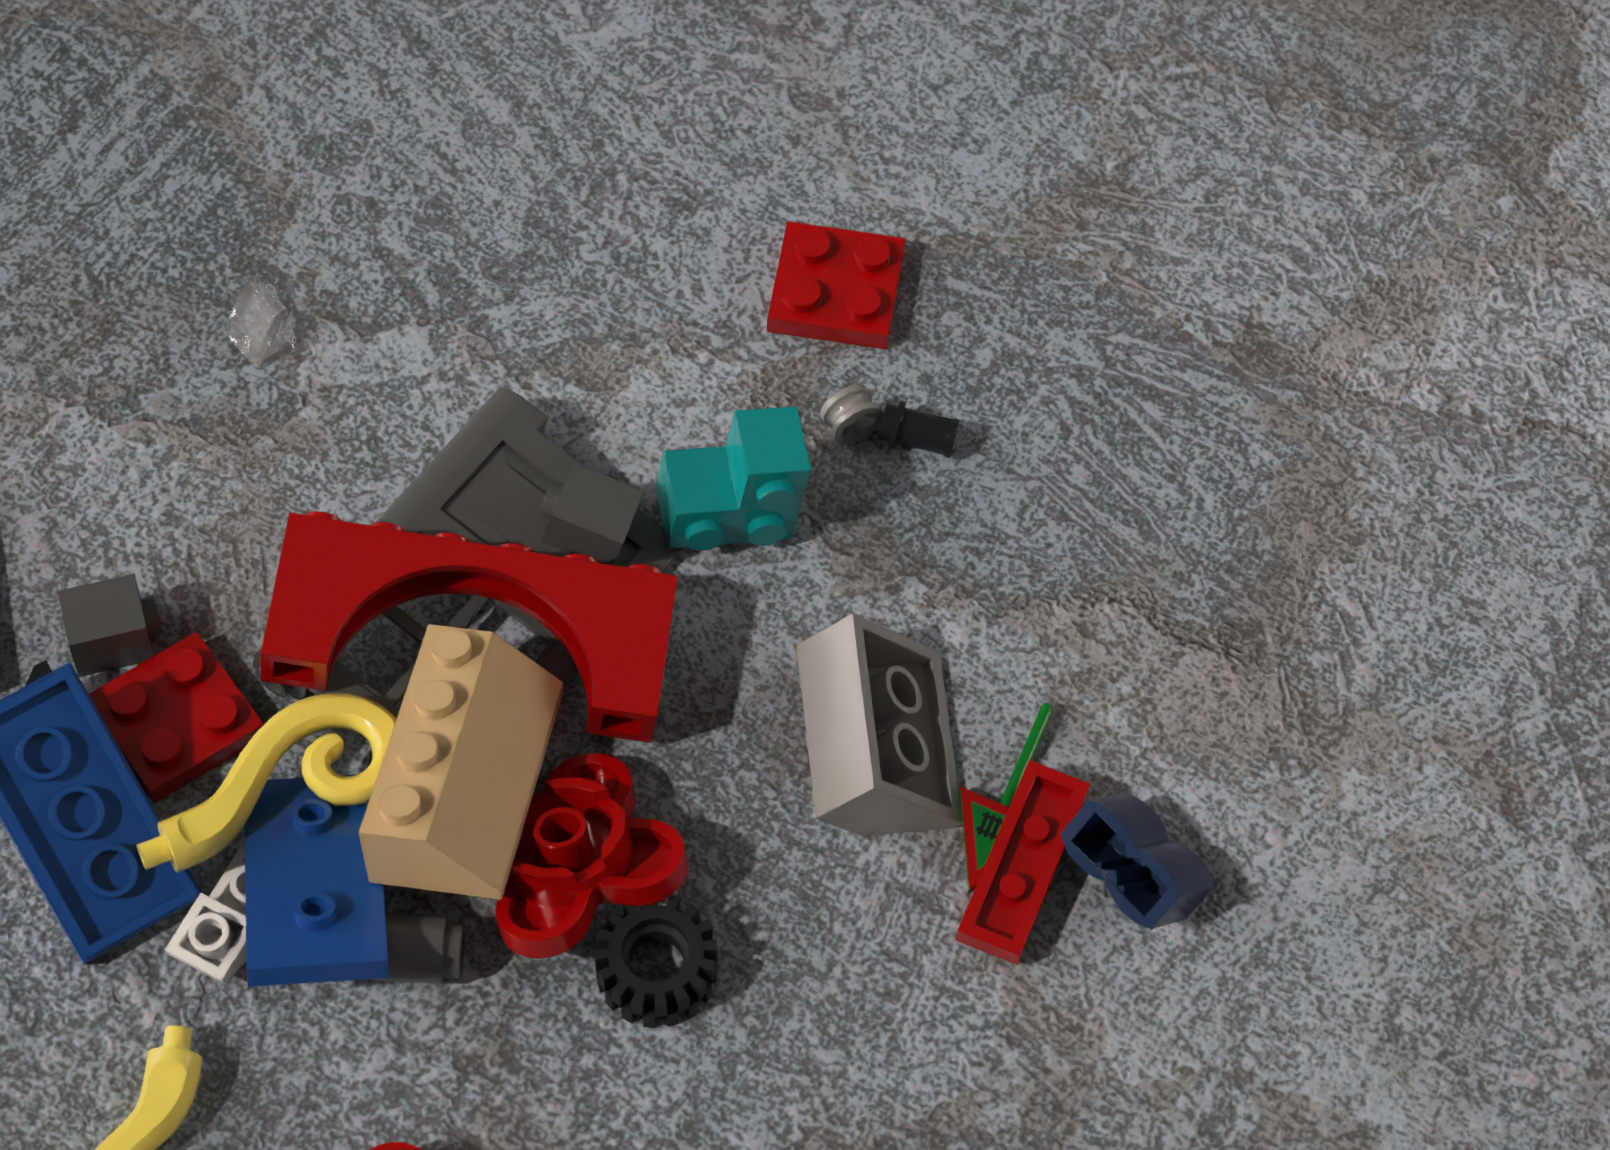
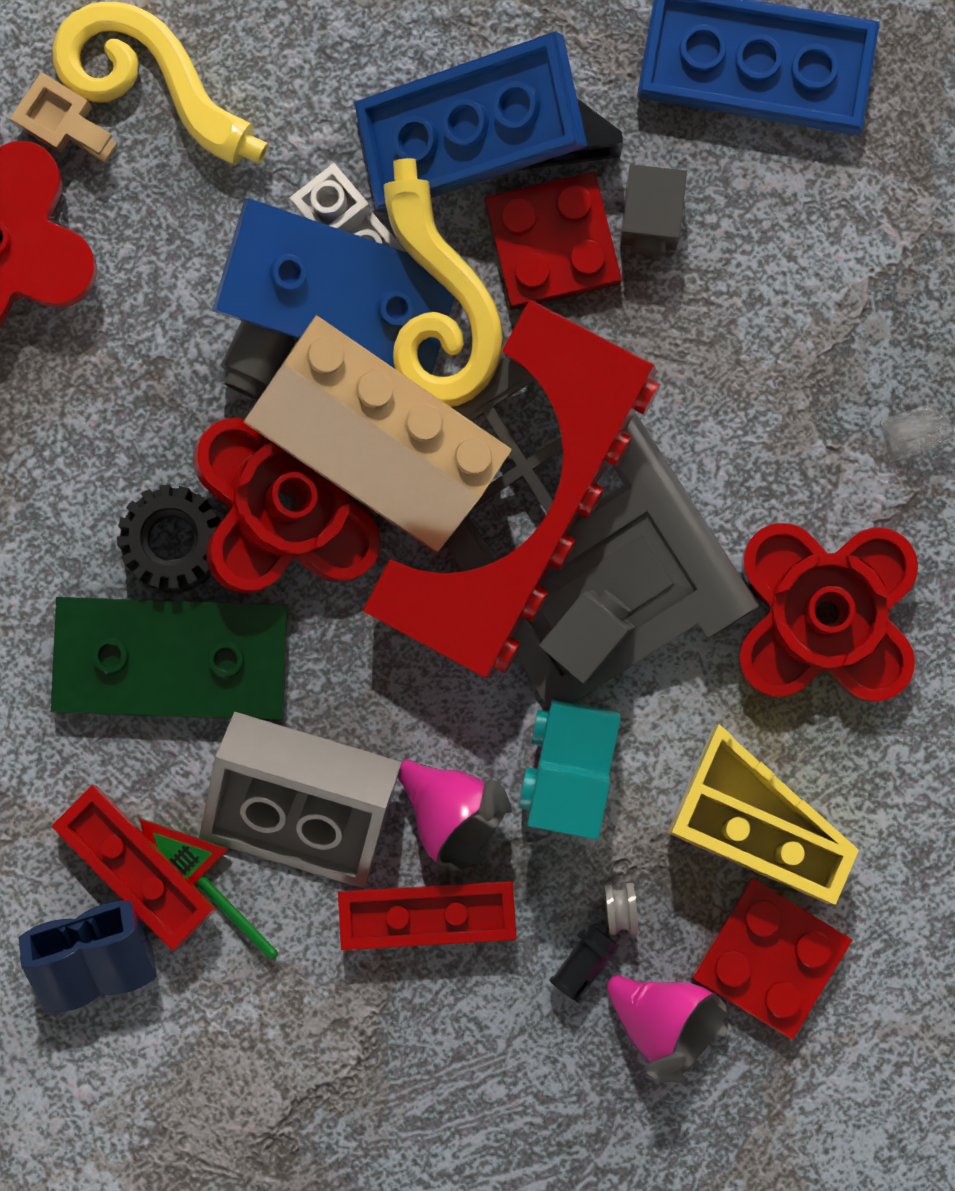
camera: 115 degrees right, 25 degrees up
none -> dark green plate [50,597,288,721]
none -> red plate [338,881,516,950]
none -> dark pink hat [398,760,512,872]
none -> dark pink hat [607,975,729,1083]
none -> light yellow wedge [667,724,859,905]
none -> red plant [738,523,918,702]

